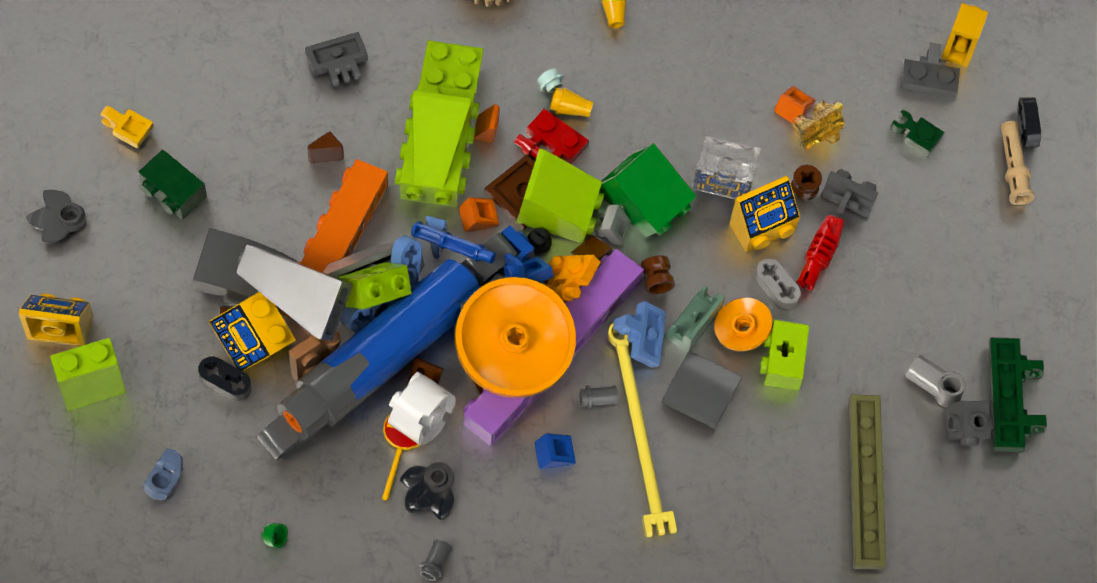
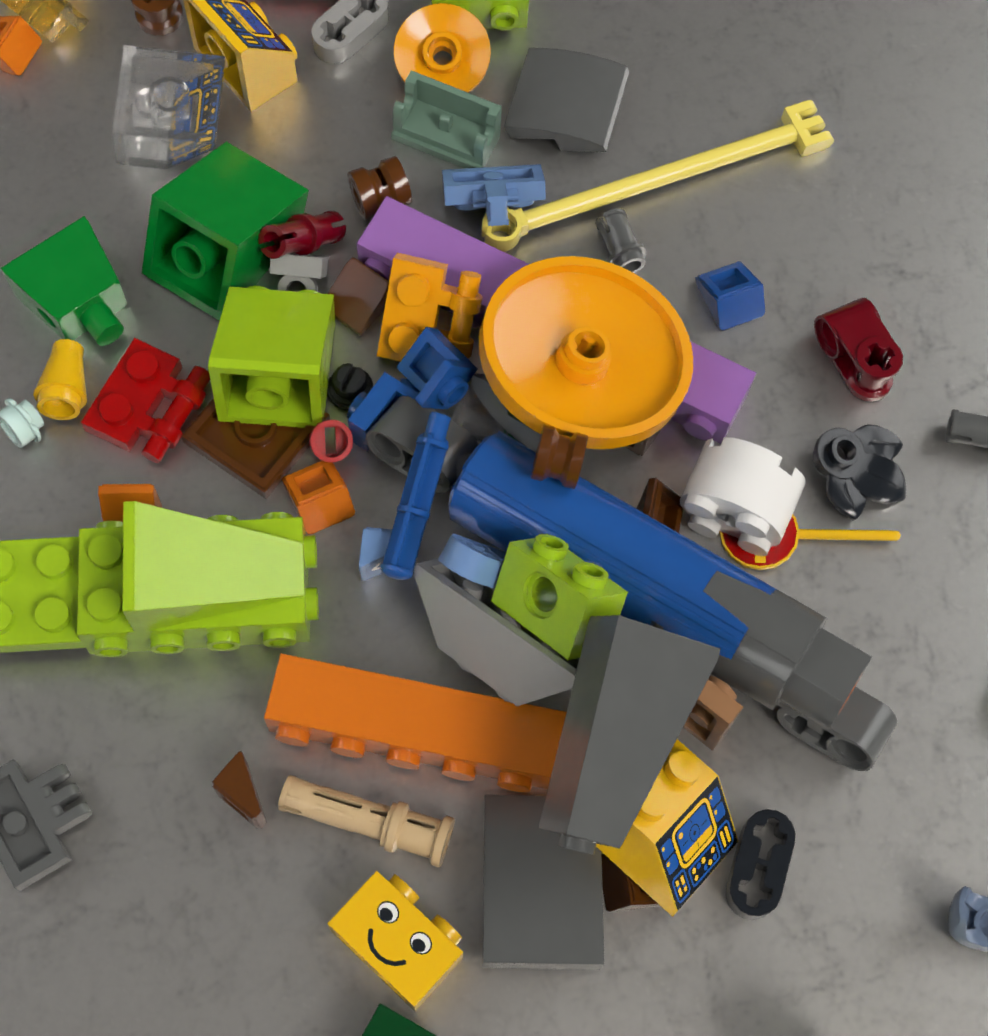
camera: 100 degrees left, 5 degrees up
none -> green torso [1,216,127,346]
none -> dark red pin [258,211,346,259]
none -> tan pin [278,775,455,868]
none -> red hinge [309,419,353,463]
none -> yellow brick [327,871,464,1012]
none -> reddish brown wheel [531,424,588,489]
none -> dark red piece [814,298,903,402]

